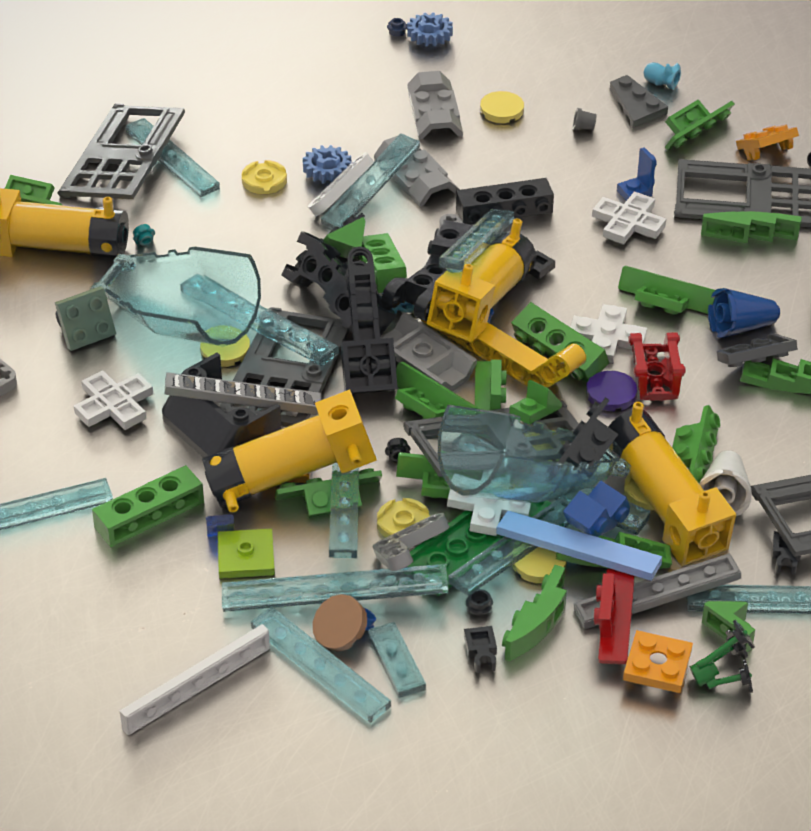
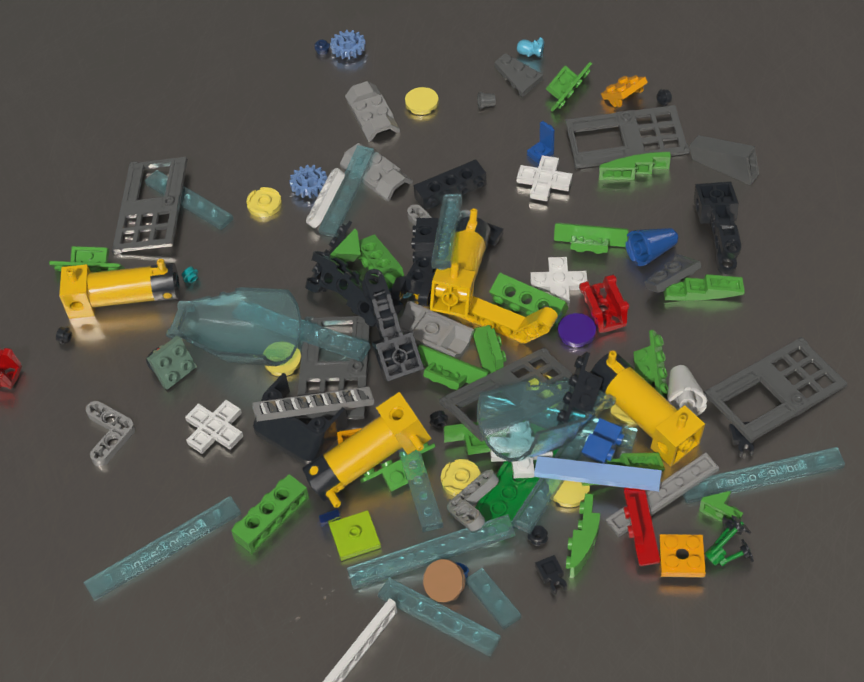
camera: 10 degrees left, 10 degrees up
bright green slope [509,380,562,425] -> none

